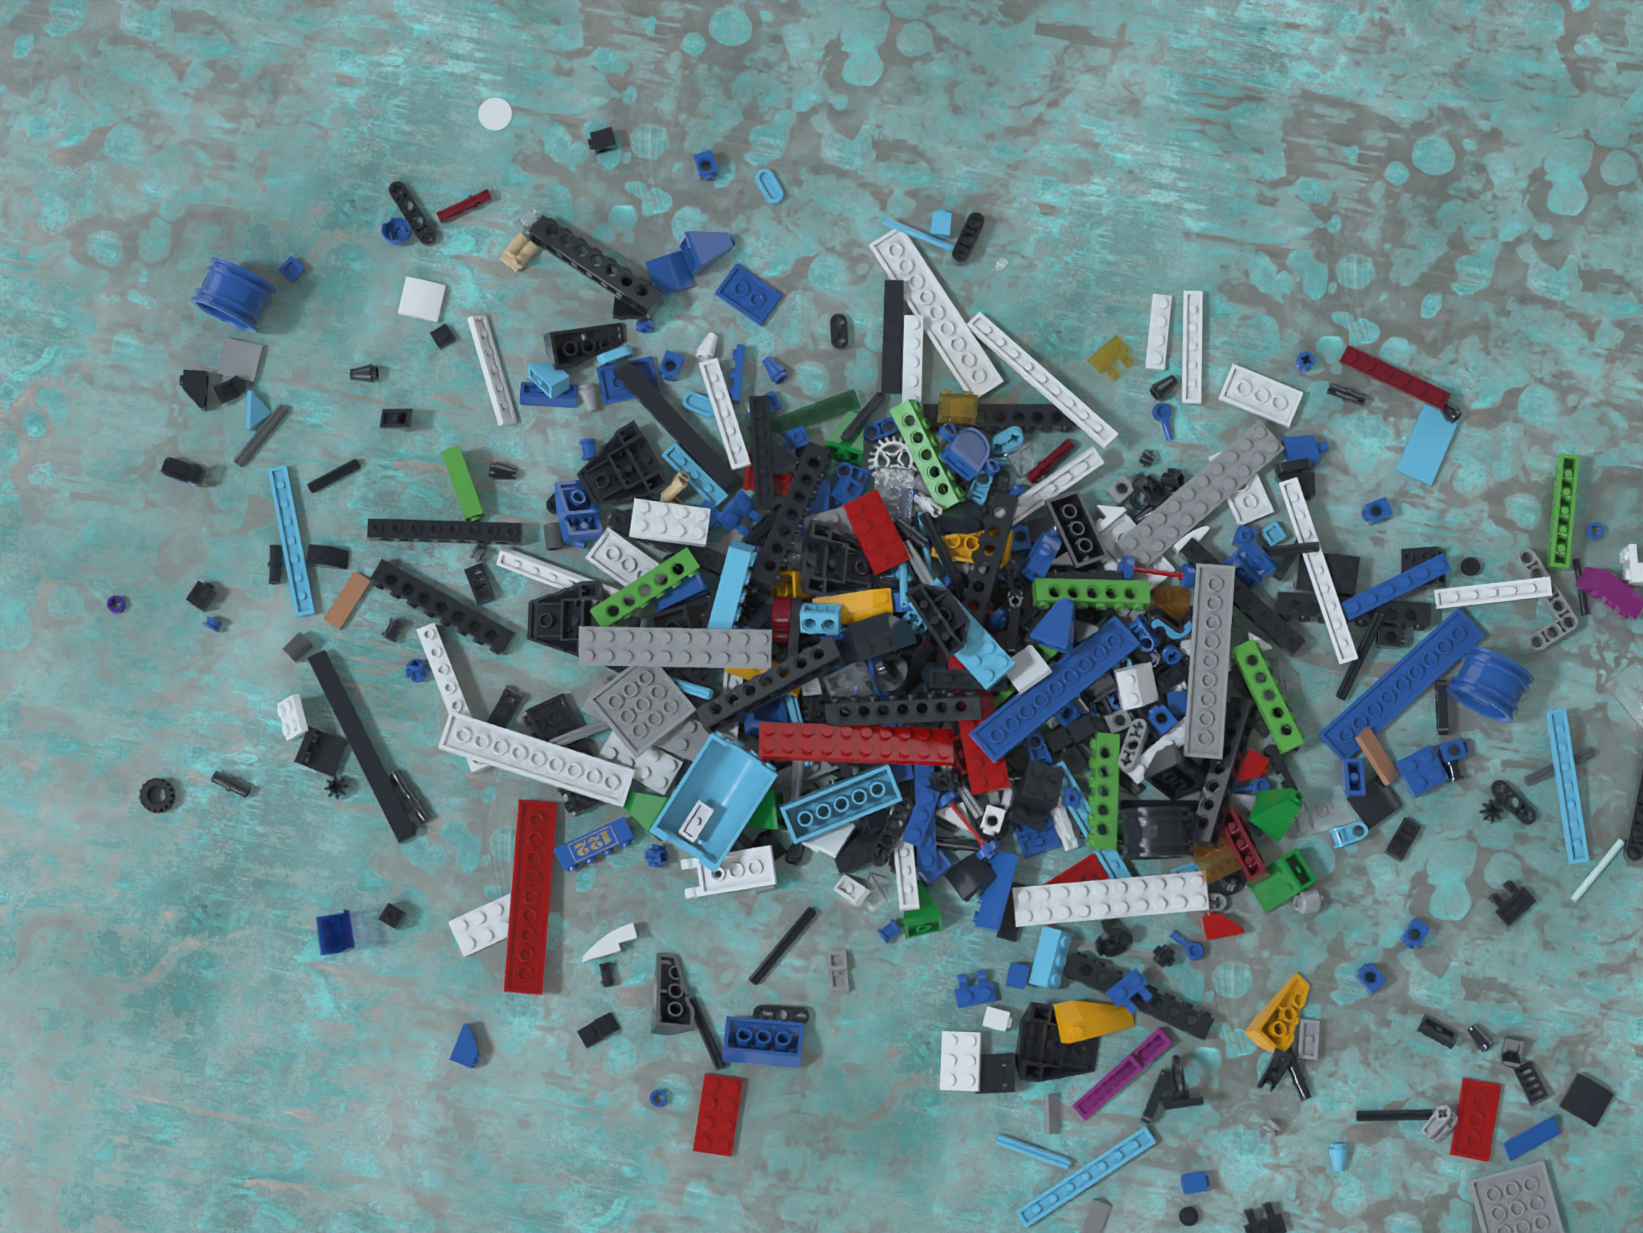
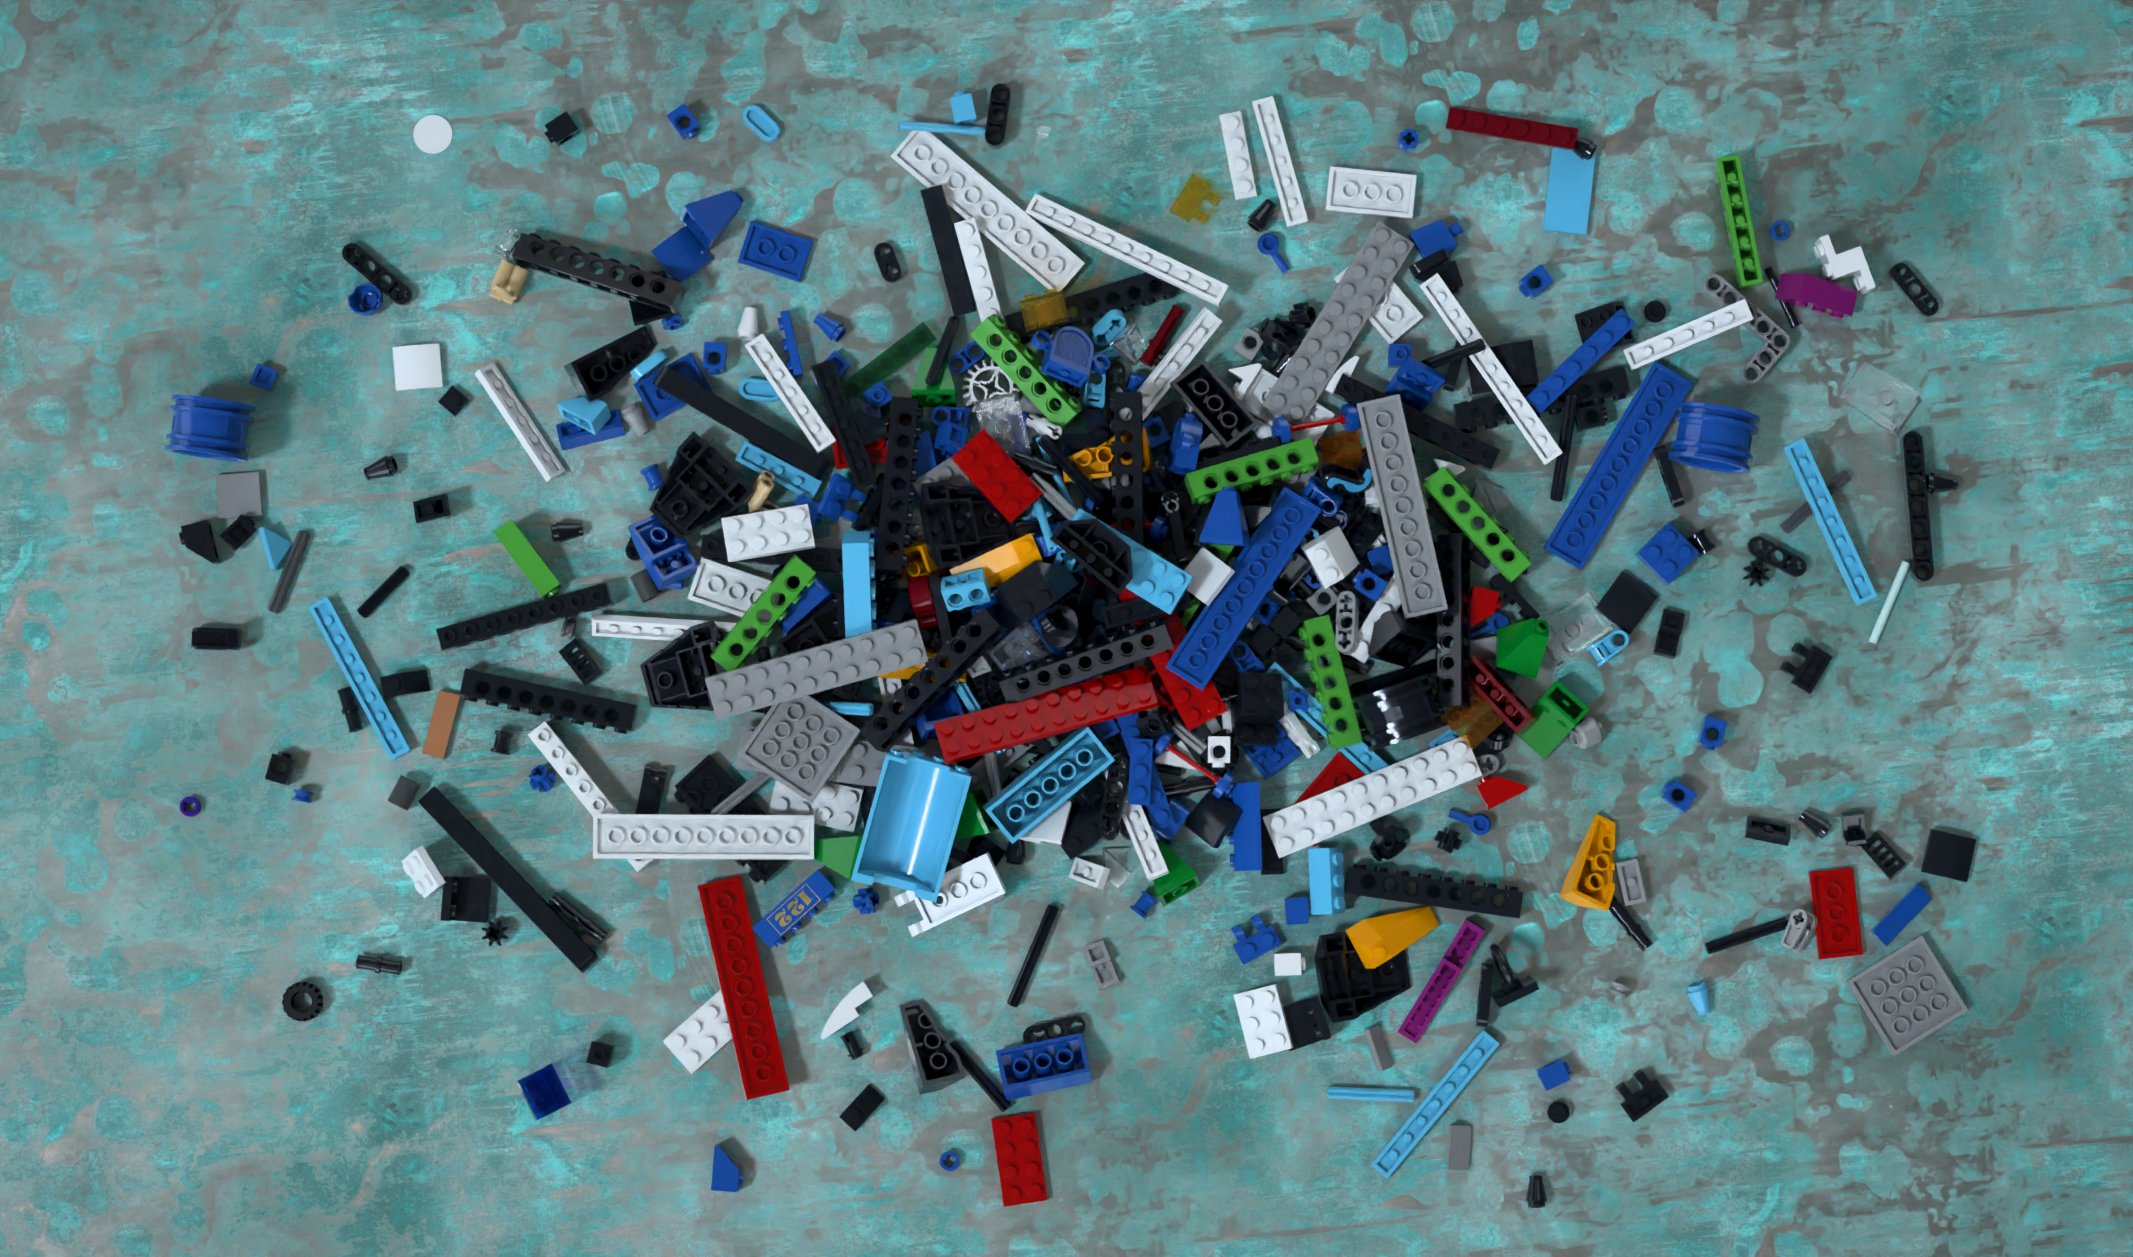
camera: 15 degrees left, 5 degrees up
dark red pin [436,189,493,223] -> none
plate [678,800,716,843] -> none
blue plate [1106,968,1153,1015] -> none
black plate [1139,449,1155,467] -> none
blue bush [1162,645,1181,665] -> none
black hinge [1257,1048,1293,1092] -> none
medium azure plate [1259,521,1287,547] -> none
black pin [1326,383,1367,407] -> none
blue slope [1340,759,1366,796] -> none
nougat tile [1355,727,1399,786] -> none
blue brick [1437,738,1469,764] -> none

